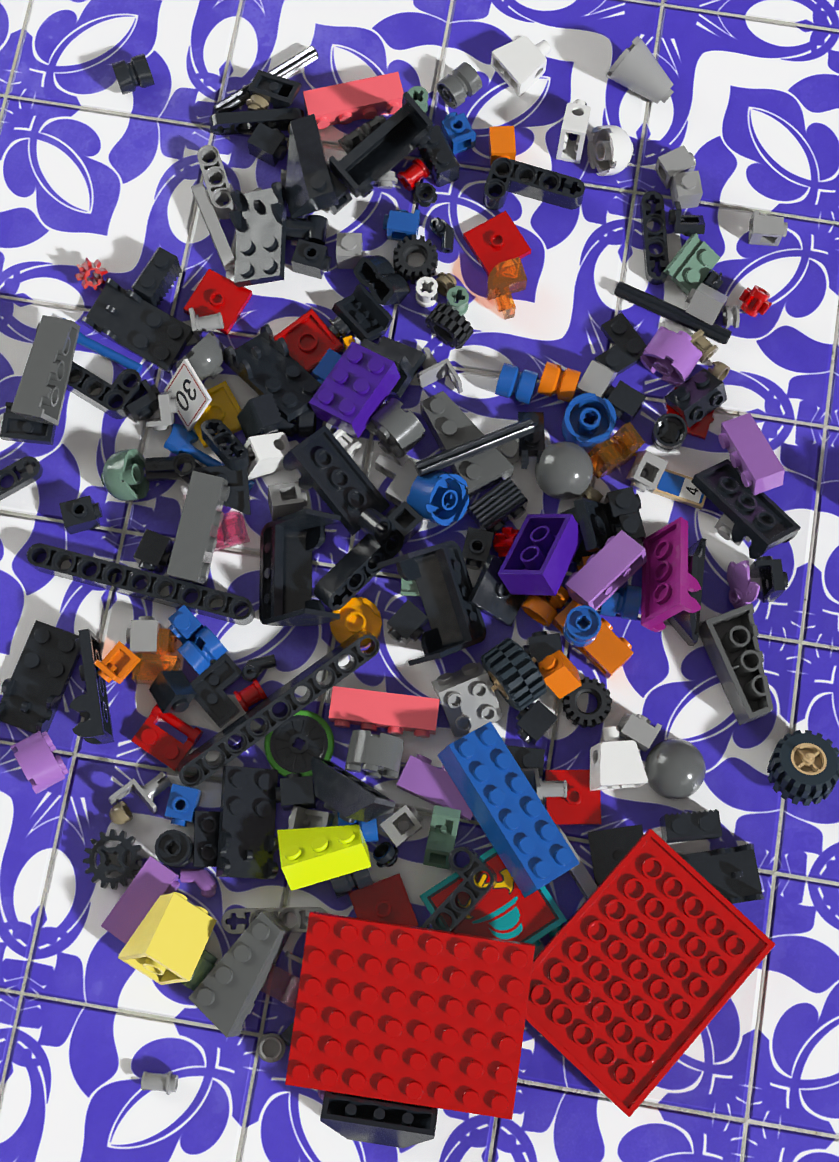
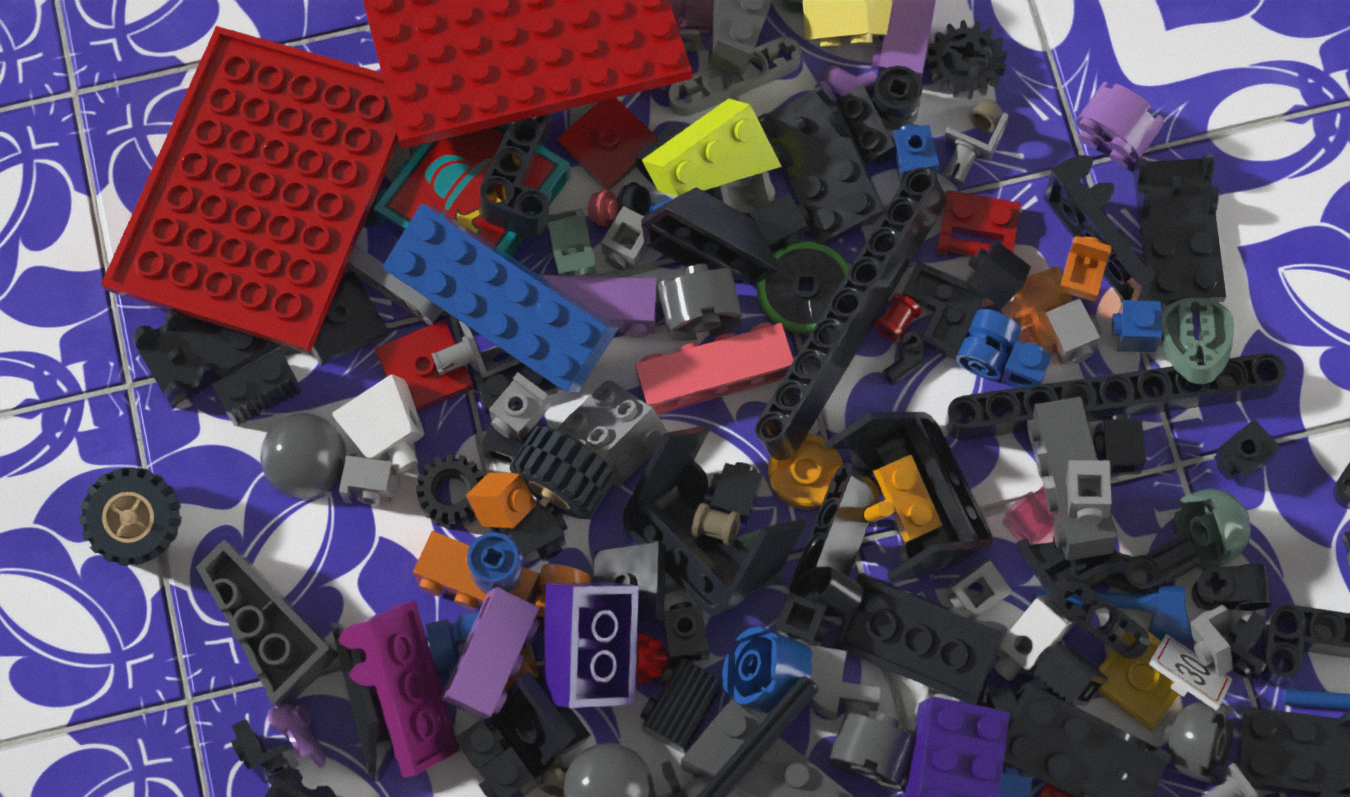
camera: 160 degrees right, 5 degrees down
none -> light grey brick [489,373,550,441]
none -> coral plate [588,190,619,227]
none -> dark tan bush [692,503,741,546]
none -> light orange plate [864,455,943,542]
none -> light grey brick [1066,460,1111,525]
none -> blue brick [1111,300,1162,352]
none -> sand green piece [1161,298,1234,384]
none -> black piece [1191,564,1271,611]

